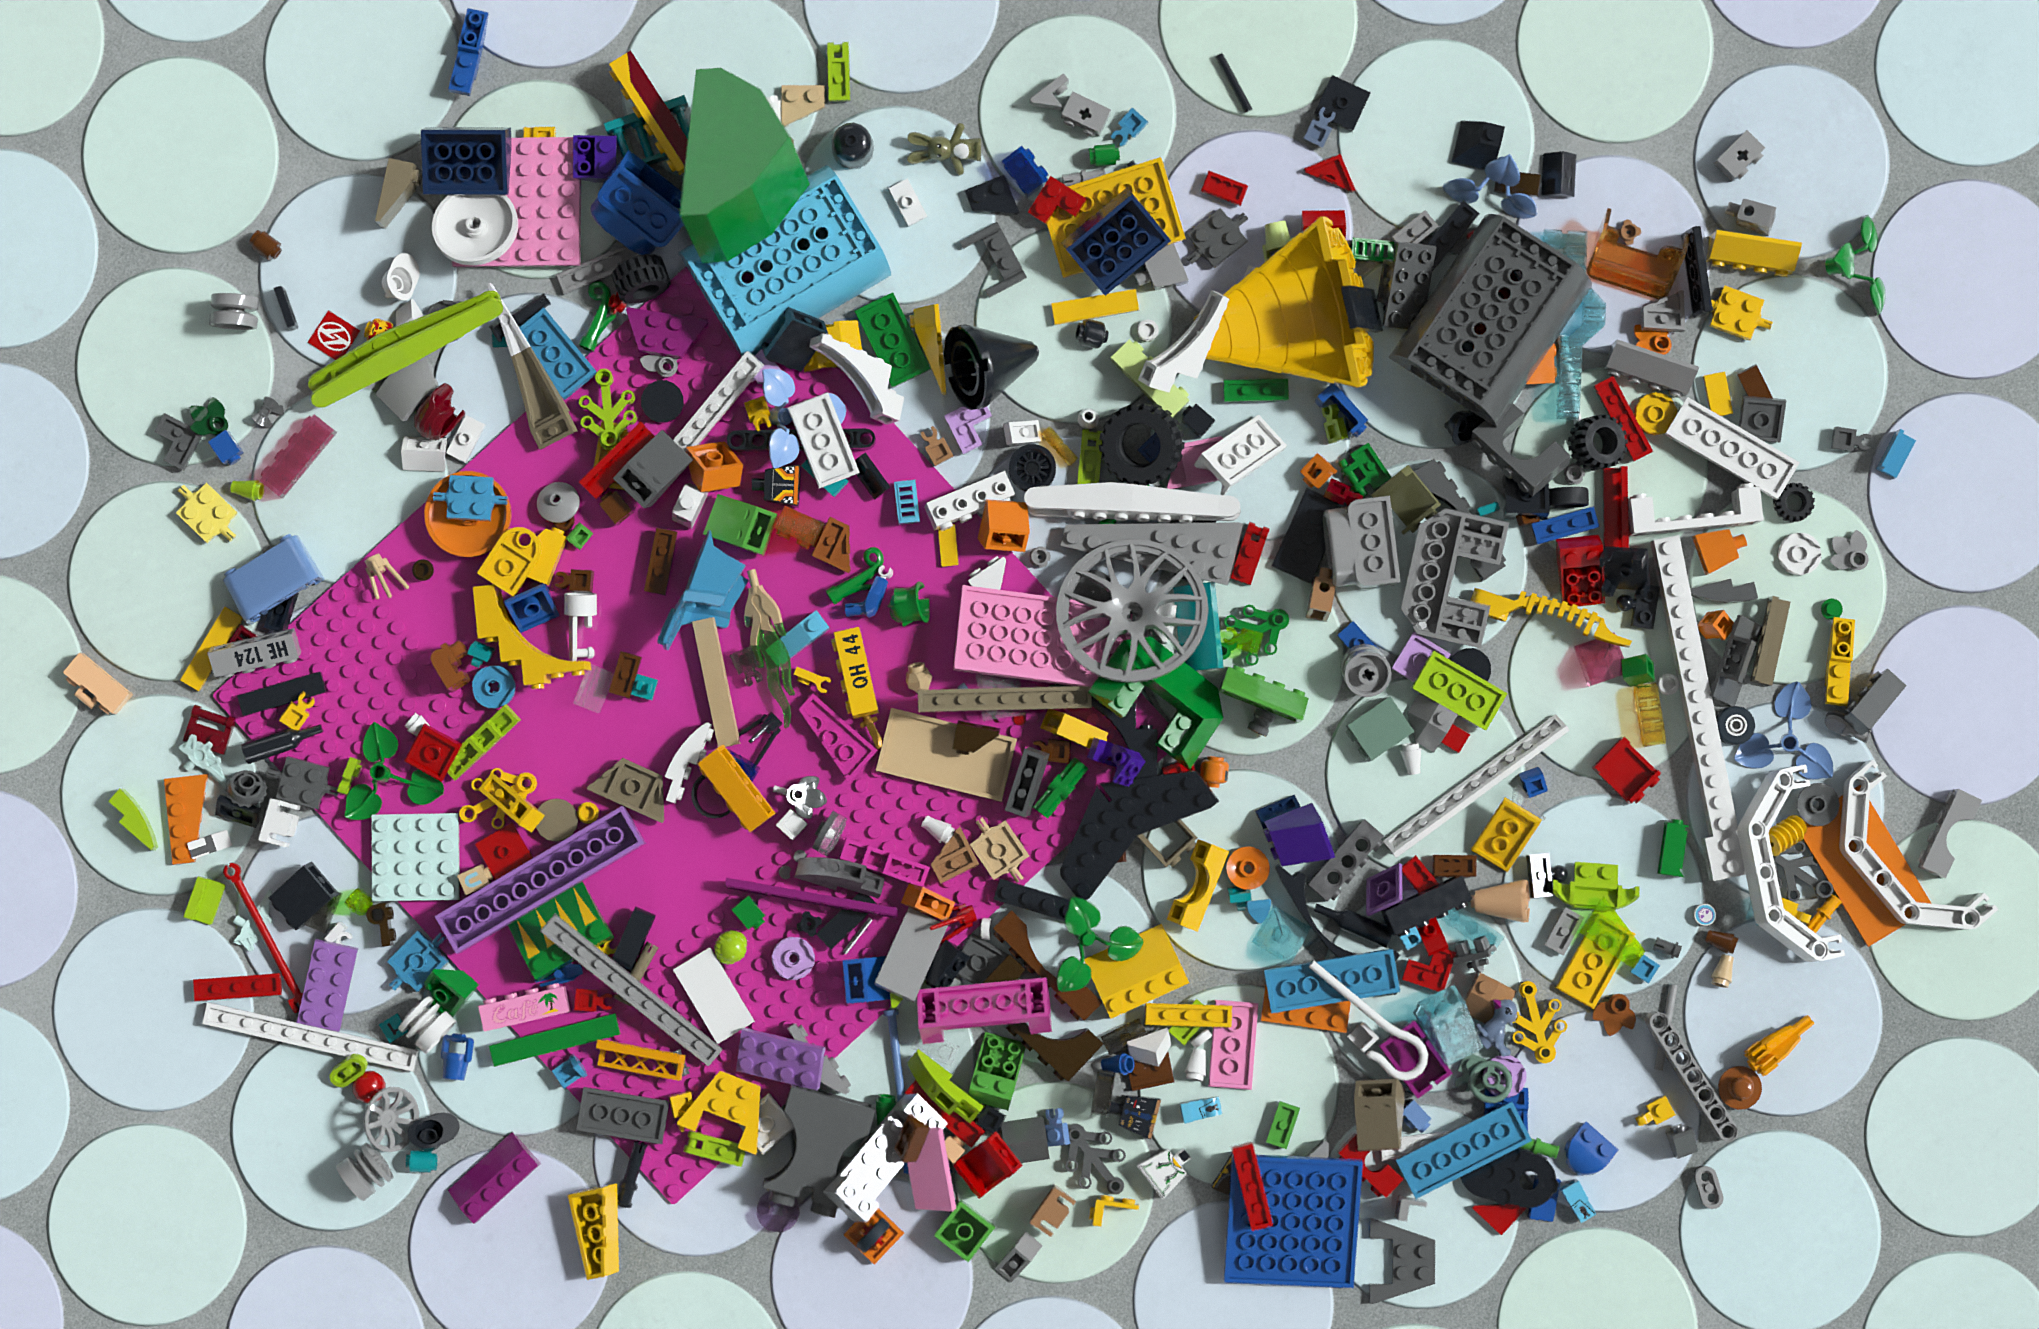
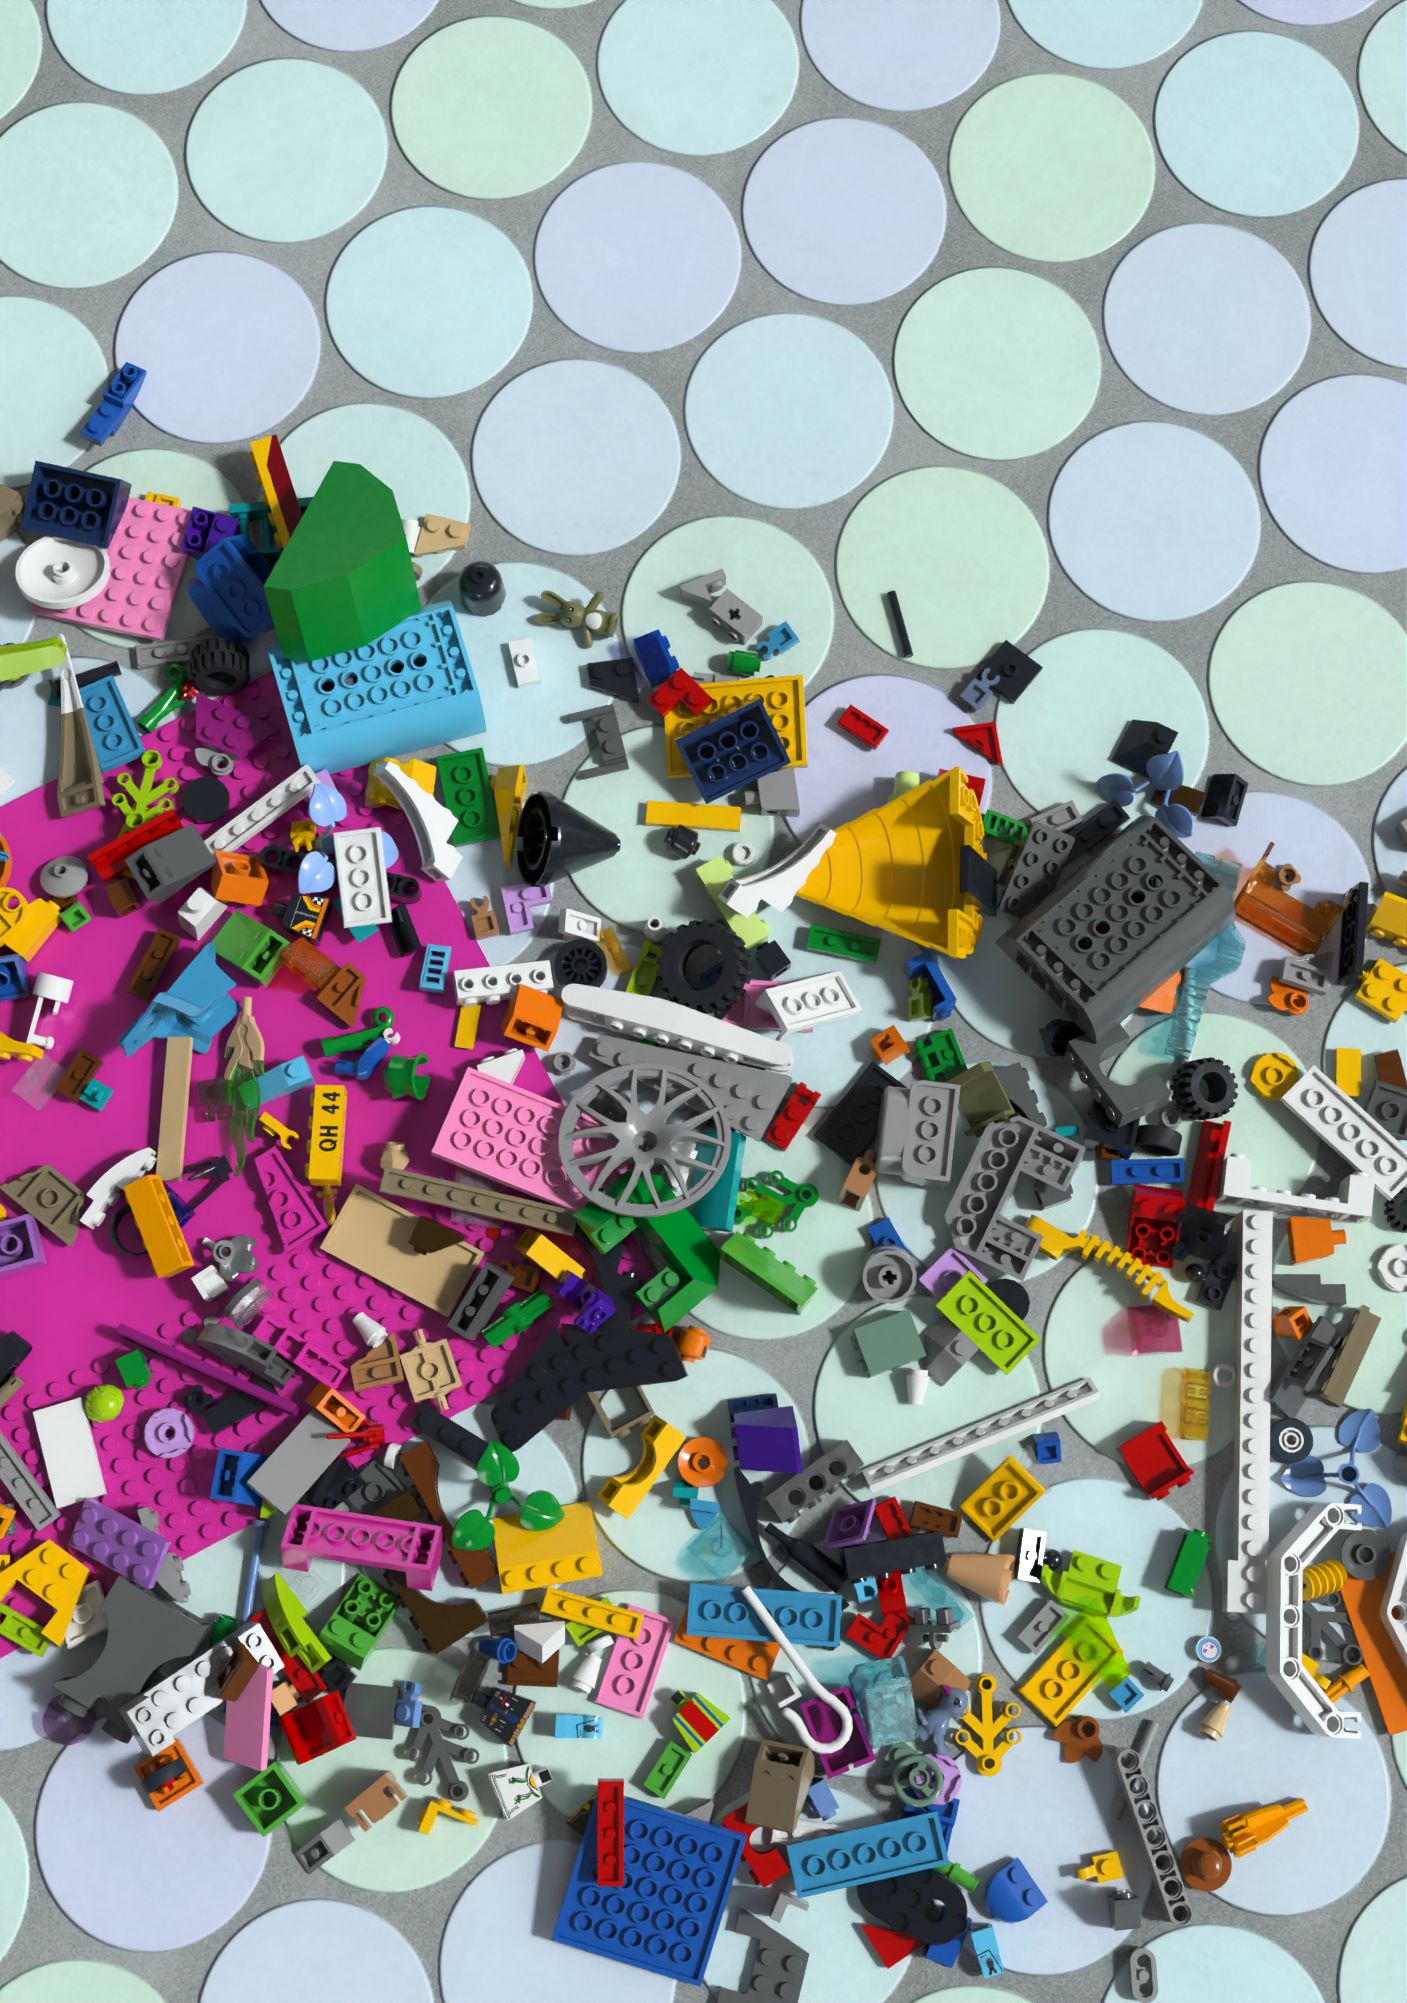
camera: 15 degrees right, 10 degrees down
reddish brown plate [555,569,594,593] -> none
black panel [762,307,828,372] -> none
lime plate [827,42,850,102] -> none
white piece [843,918,873,954] -> none
dark grey plate [1186,208,1248,268] -> none
dark grey wheel [1247,708,1276,737] -> none
dark red plate [1324,478,1363,506] -> none
red tile [1441,724,1470,753] -> none
red plate [1593,376,1653,462] -> none
light grey slope [1603,339,1699,398] -> none
green panel [1622,654,1655,687] -> none
none -> torso [669,1689,730,1753]

